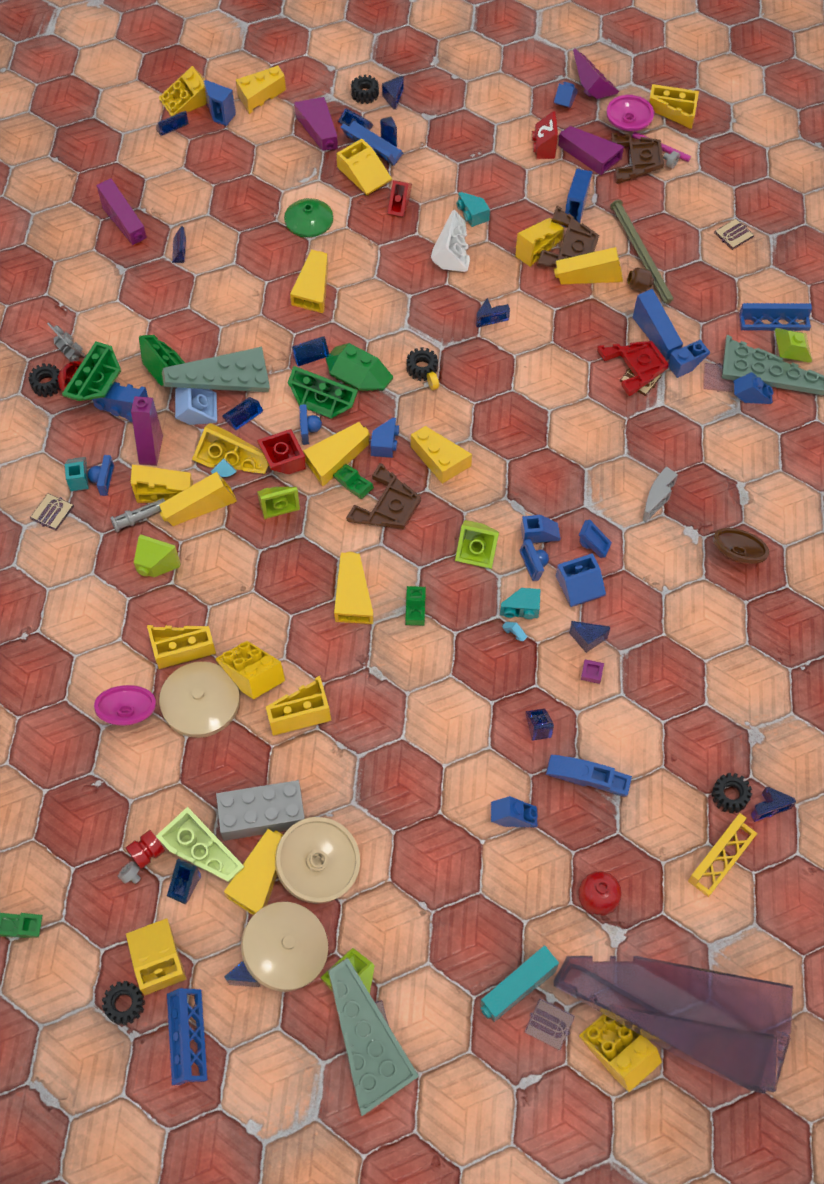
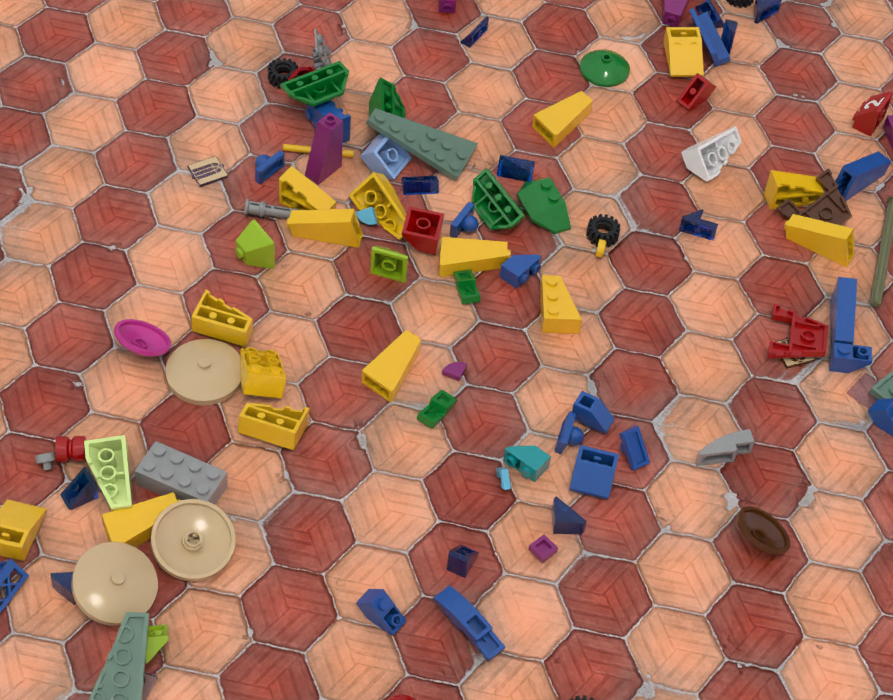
camera: 30 degrees right, 10 degrees down
teal slope [65,457,89,491] -> none
reddish brown wing [346,463,421,529] -> none
lime slope [455,520,499,569] -> none
teal slope [456,192,490,227] -> none
reddish brown head [627,268,654,292] -> none
none -> yellow bar [283,144,354,158]
none -> magenta tile [442,362,467,381]

